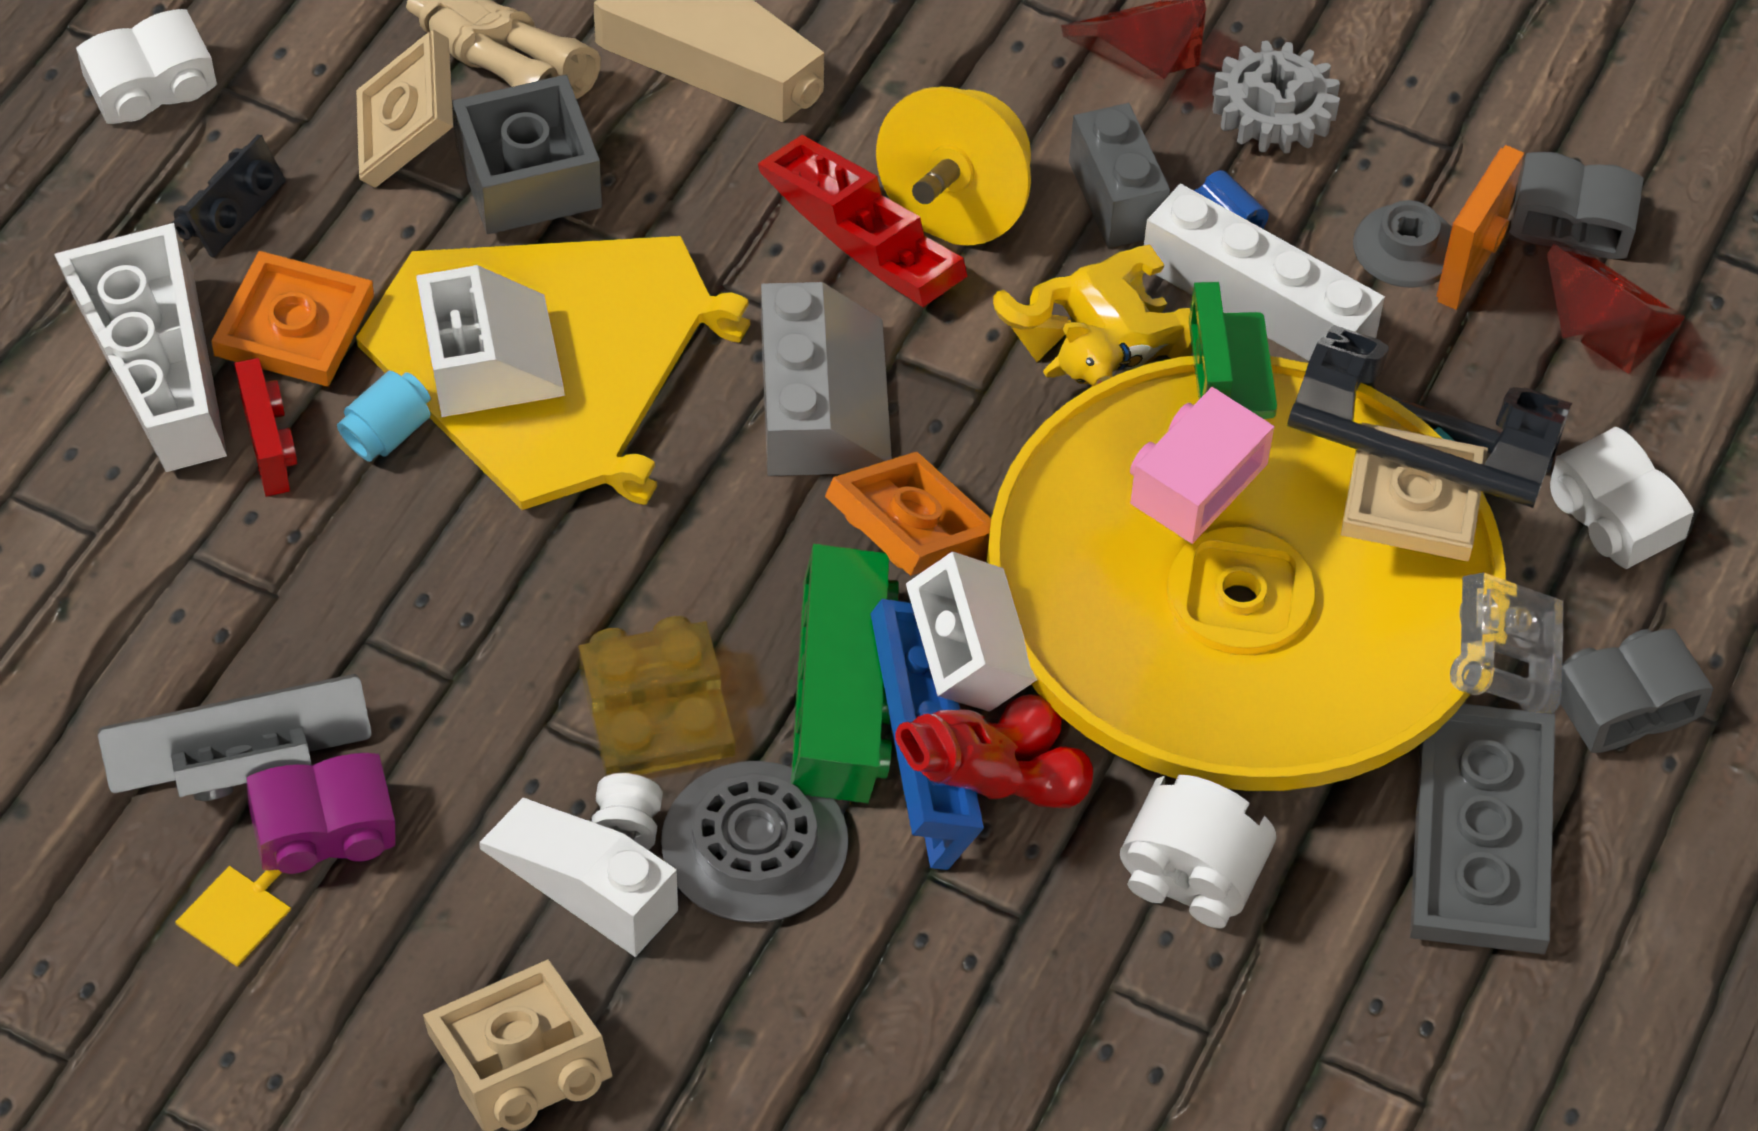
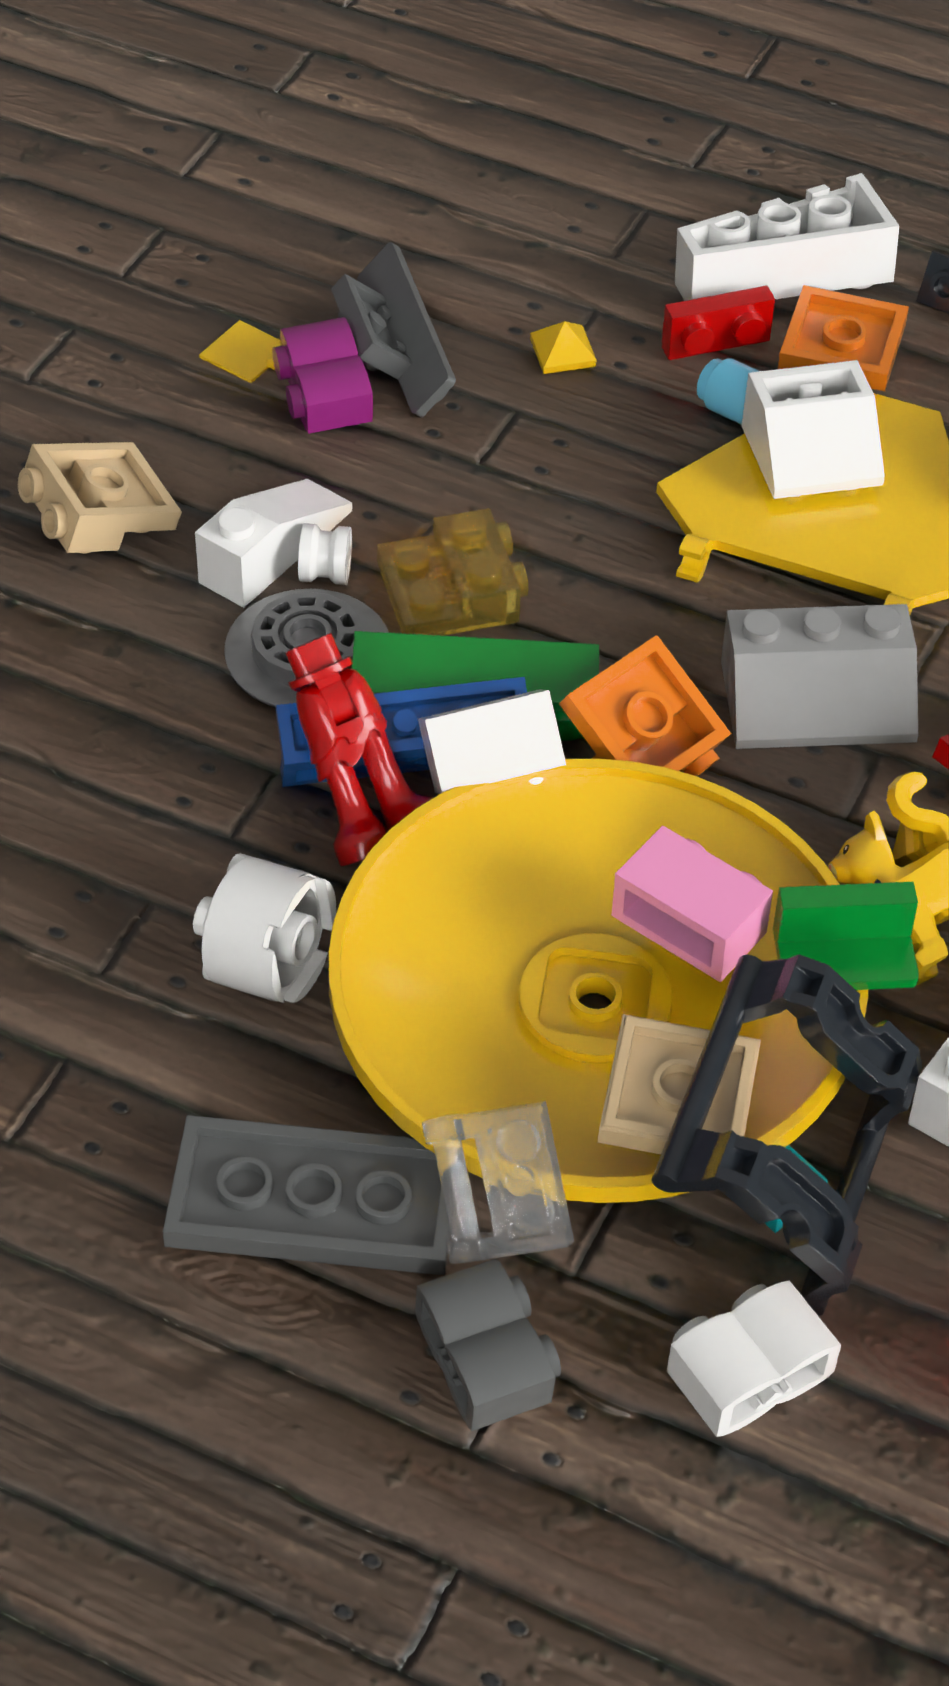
camera: 90 degrees right, 5 degrees down
none -> yellow slope [530,321,597,374]

